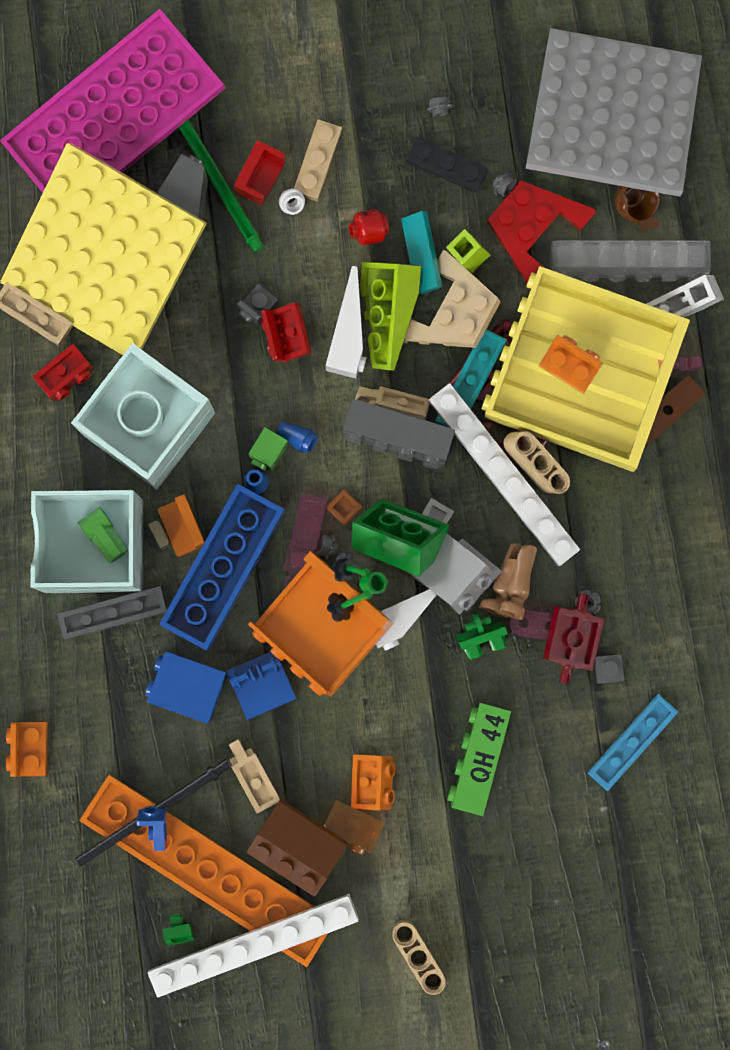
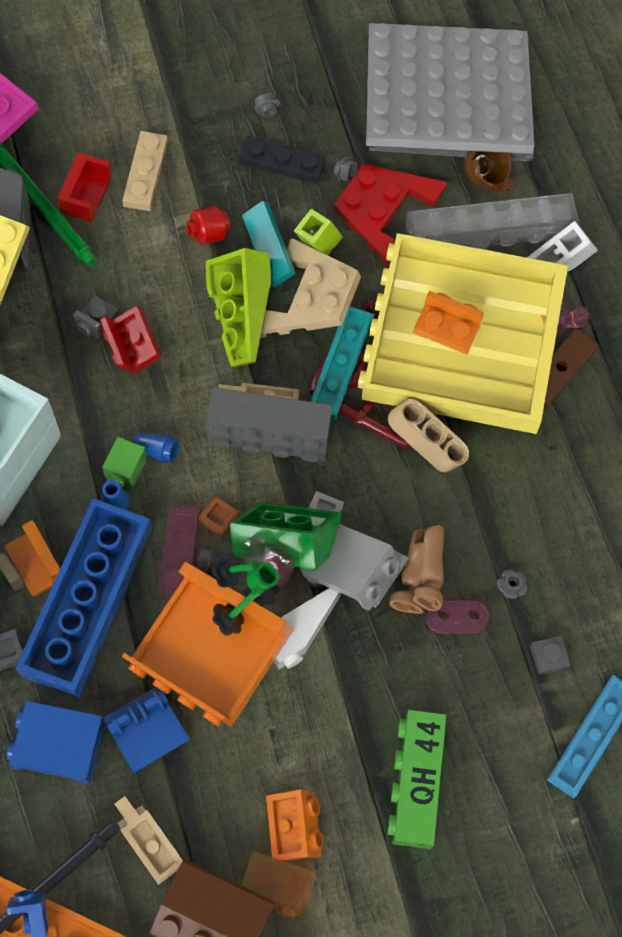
camera: 10 degrees left, 15 degrees down
white plate [279,189,305,215] -> none
white slope [326,266,367,378] -> none
white plate [428,383,580,566] -> none
green hips [456,612,507,660] -> none
dark red plate [543,593,604,685] -> none
none -> plate [240,536,297,588]

